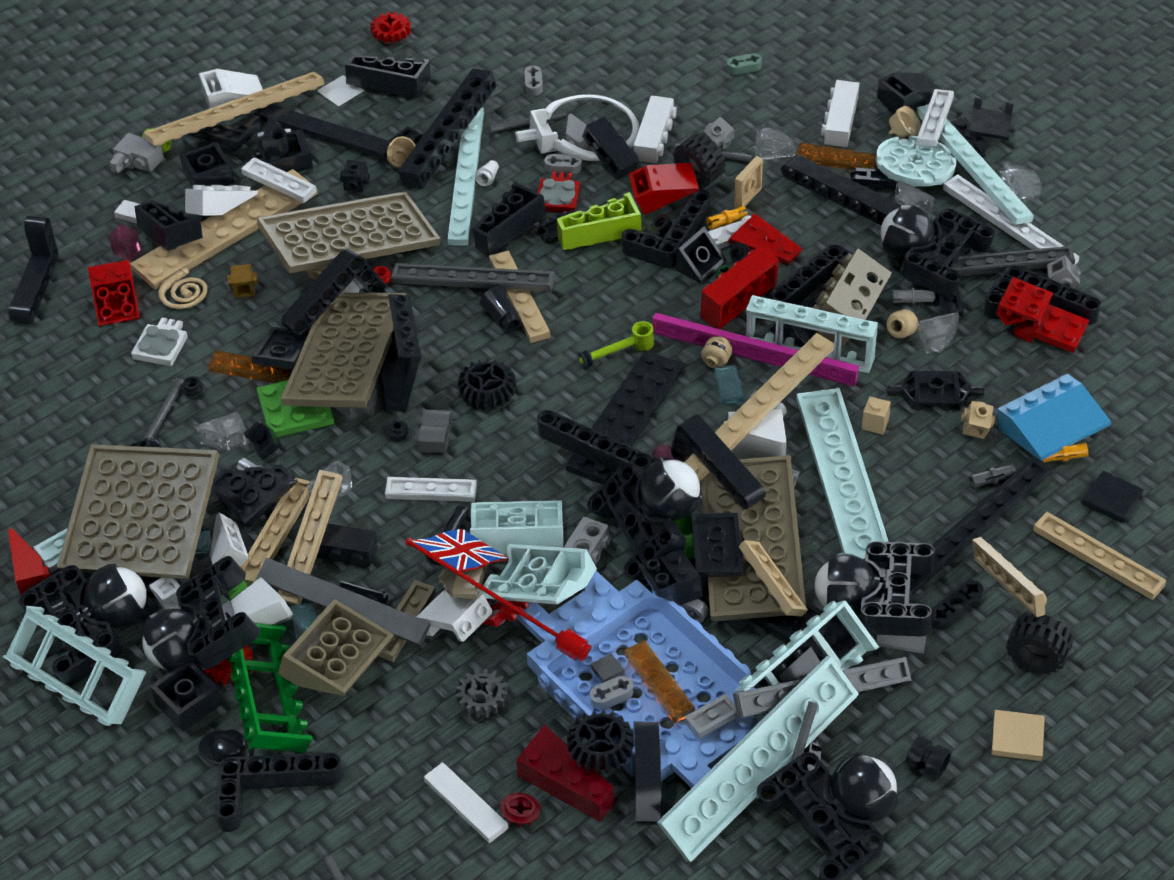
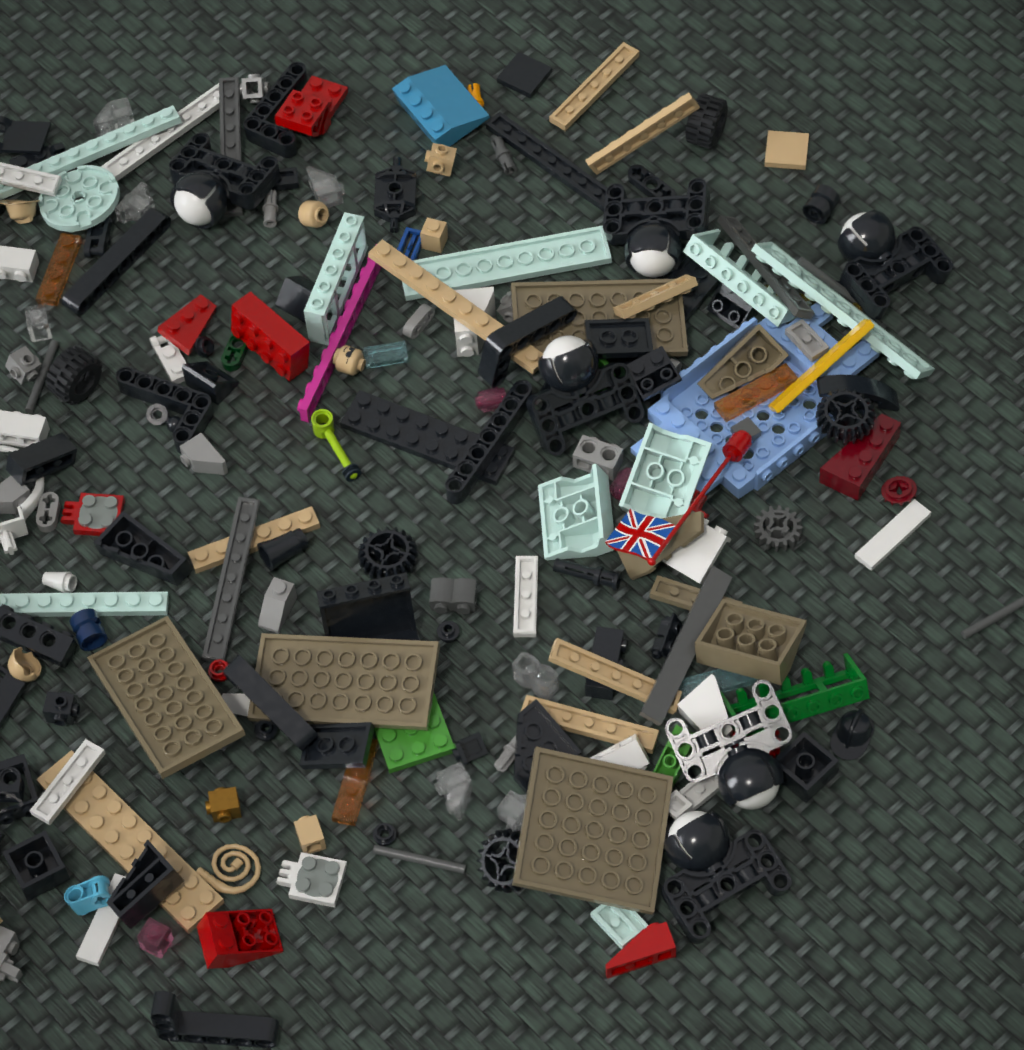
camera: 90 degrees left, 10 degrees up
light aqua window [3,606,146,726] -> none
white slope [185,185,258,215] -> none
black beam [215,752,343,832] -> none
black hinge [536,210,575,242] -> none
lime wedge [557,192,642,250] -> none
light grey beam [590,676,634,710] -> none
red slope [629,163,699,215] -> none
light orange pin [706,206,748,230] -> none
tan tile [734,156,763,209] -> none
black beam [771,244,875,304] -> none
piece [812,248,892,348] -> none
none -> medium azure piece [64,875,111,916]
none -> dark blue wheel [69,608,108,651]
none -> light grey slope [180,433,228,475]
none -> light grey slope [258,577,297,634]
none -> tan brick [294,815,327,854]
none -> blue tile [397,227,422,260]
none -> dark tan wedge [697,324,789,399]
none -> yellow tile [768,319,875,413]

